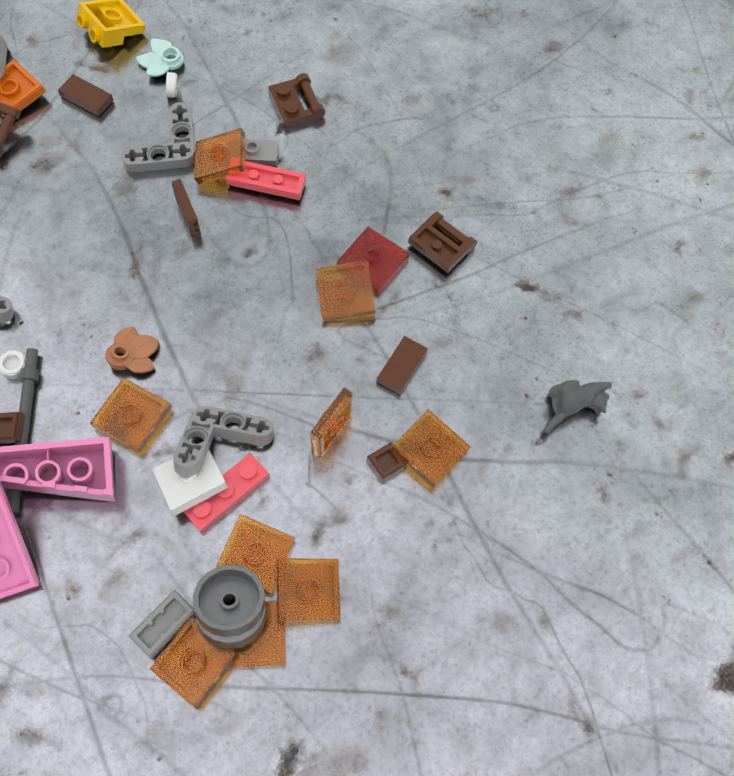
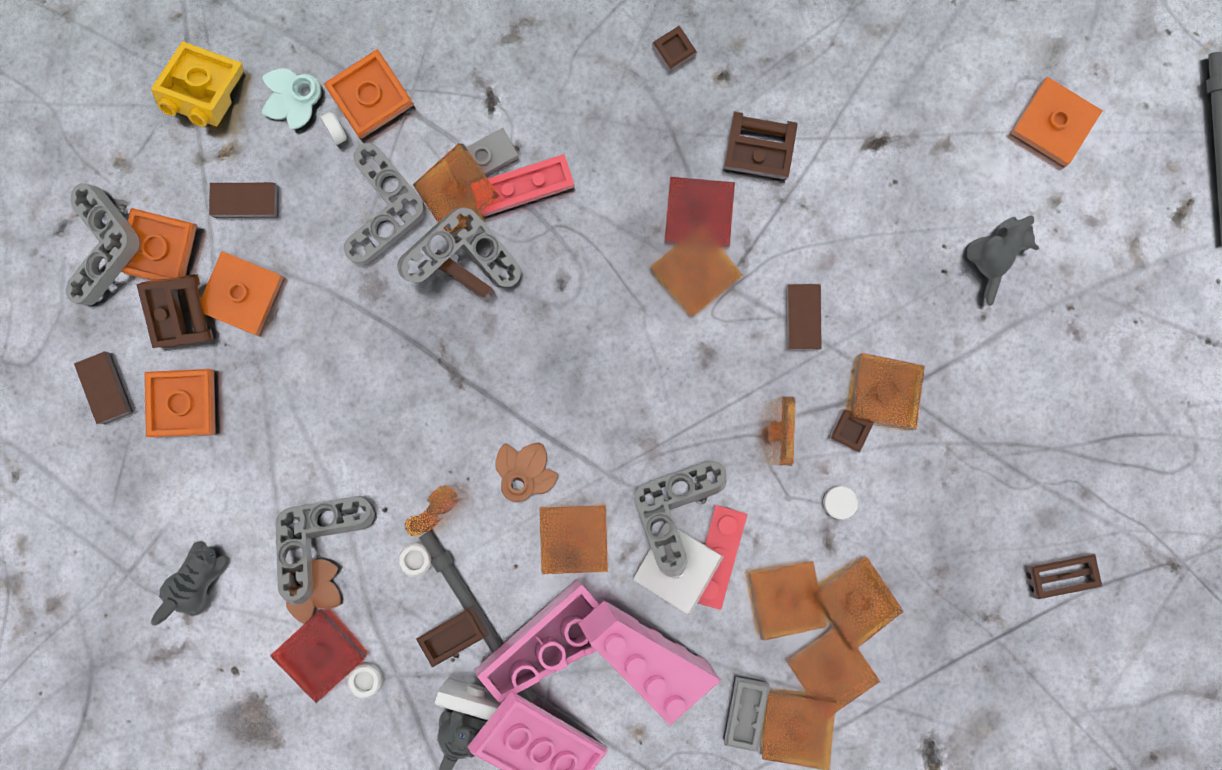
camera: 25 degrees left, 20 degrees up
flat silver wheel [193,565,266,650] -> none
reddish brown plate [268,73,325,129] -> none
none -> orange plate [201,251,284,336]
none -> orange plate [323,49,414,140]
none -> light grey beam [397,207,521,287]
none -> clear orange plate [405,484,466,536]
none -> bright pink wedge [578,601,721,725]
none -> reddish brown tile [652,25,697,73]
none -> white tile [823,486,858,519]
none -> orange plate [1011,76,1103,167]
none -> reddish brown tile [1027,553,1103,599]

